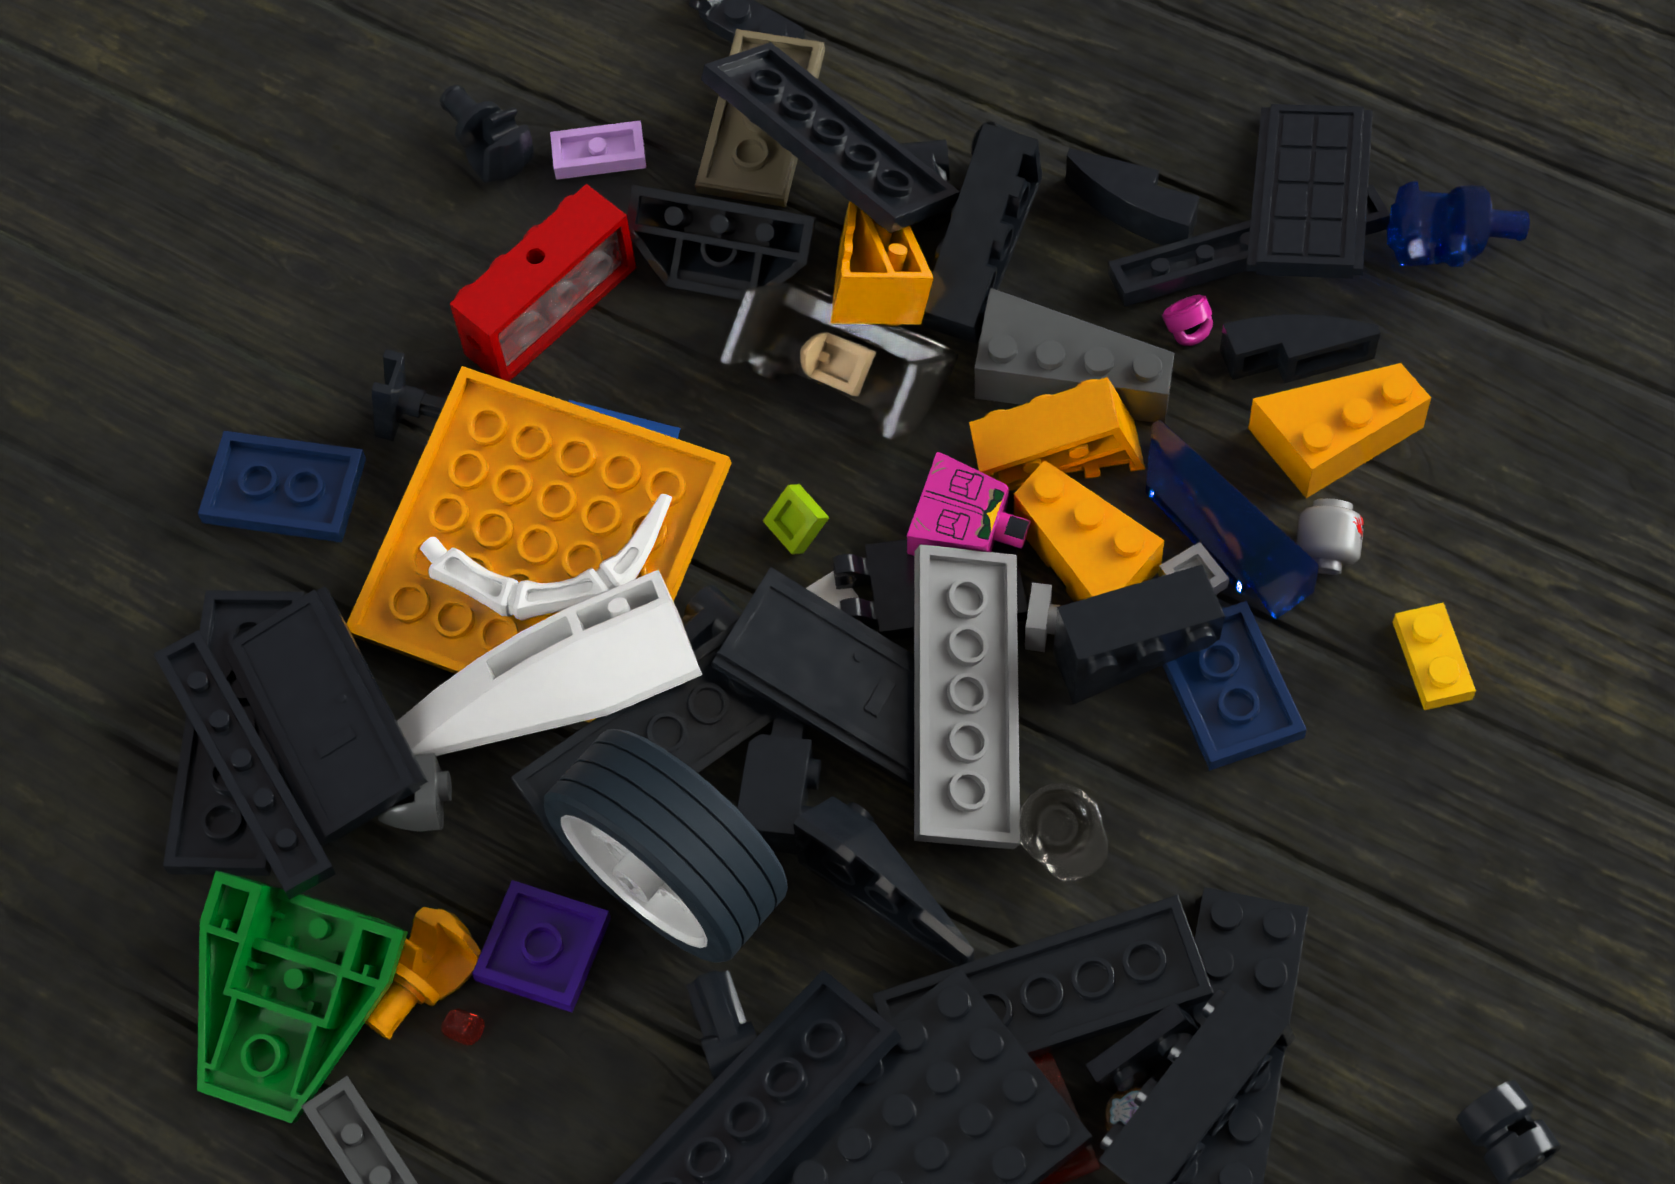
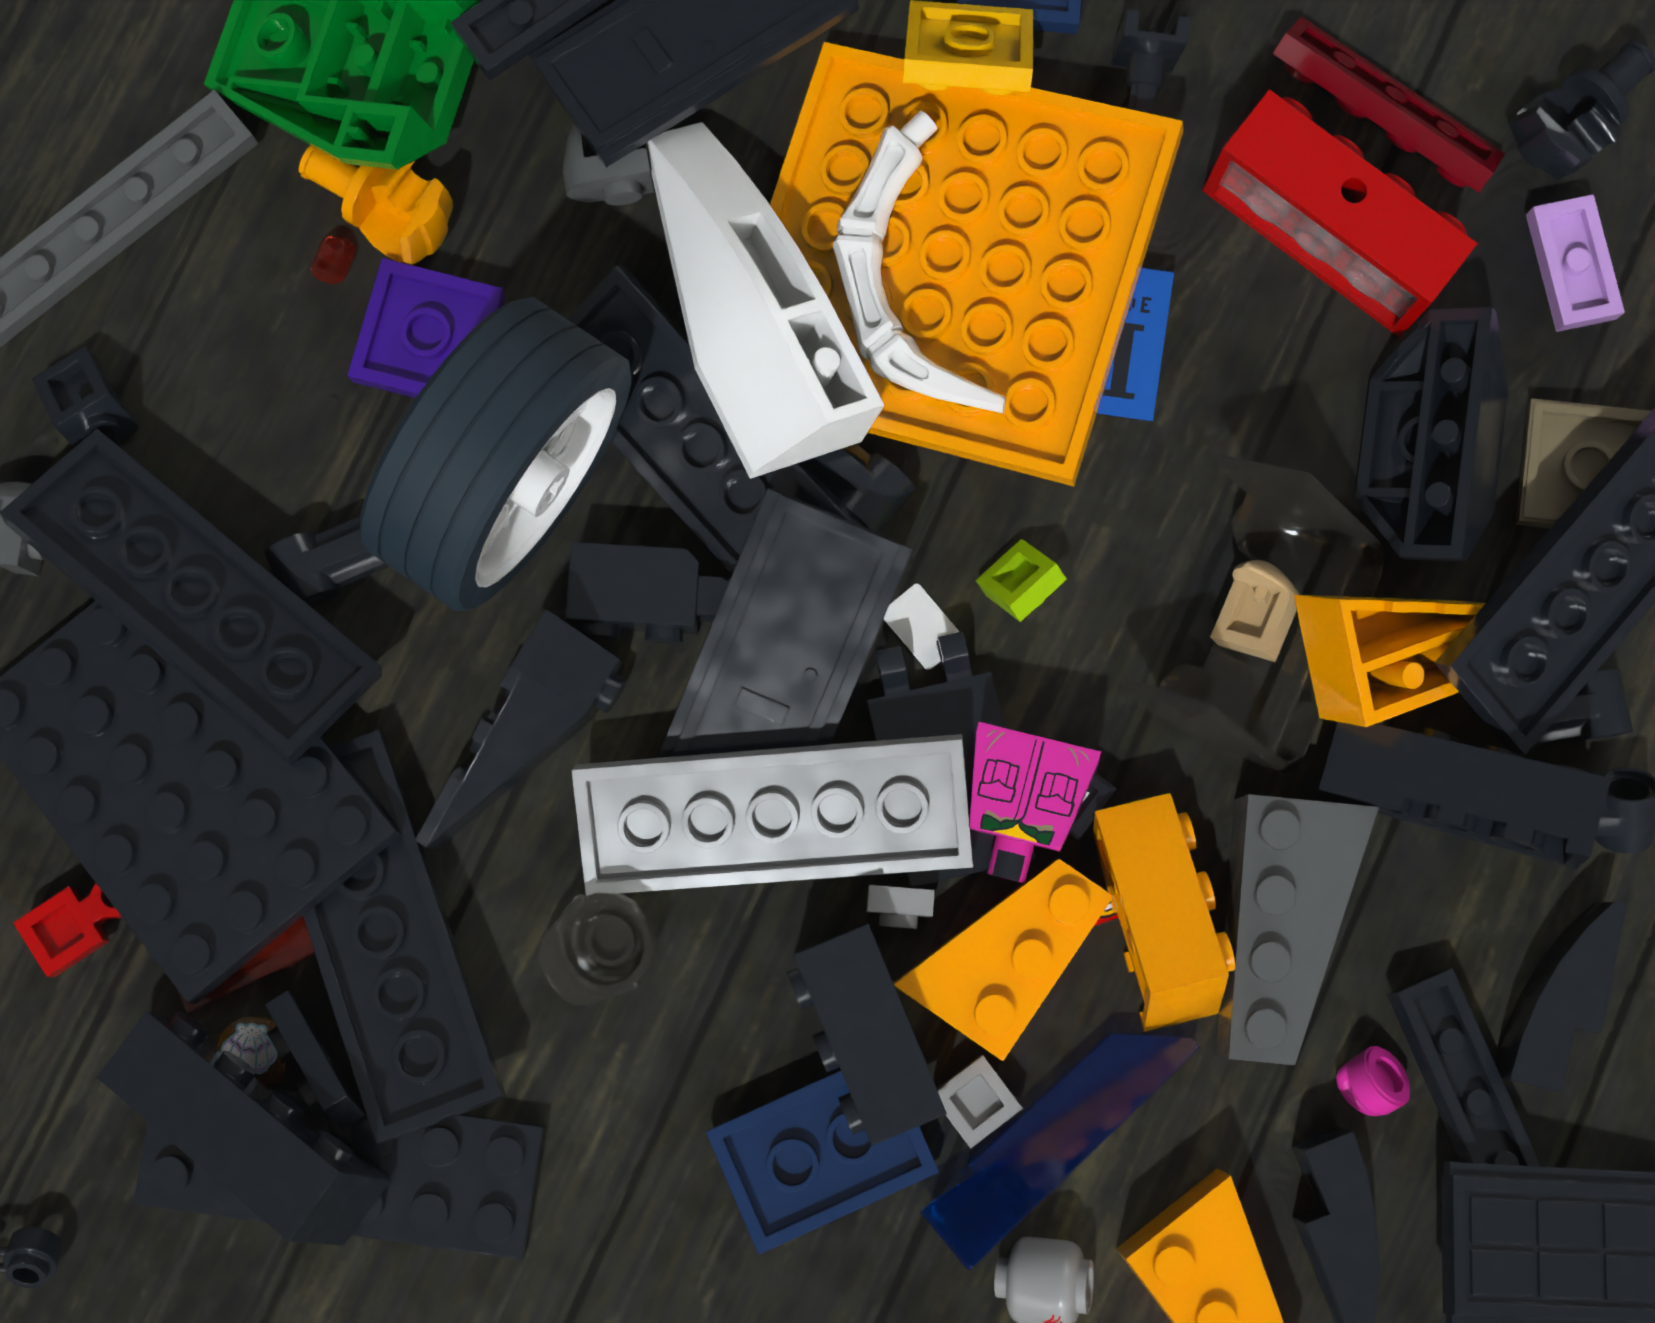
camera: 80 degrees right, 20 degrees up
none -> yellow plate [903,0,1033,95]
none -> dark red plate [1272,17,1505,193]

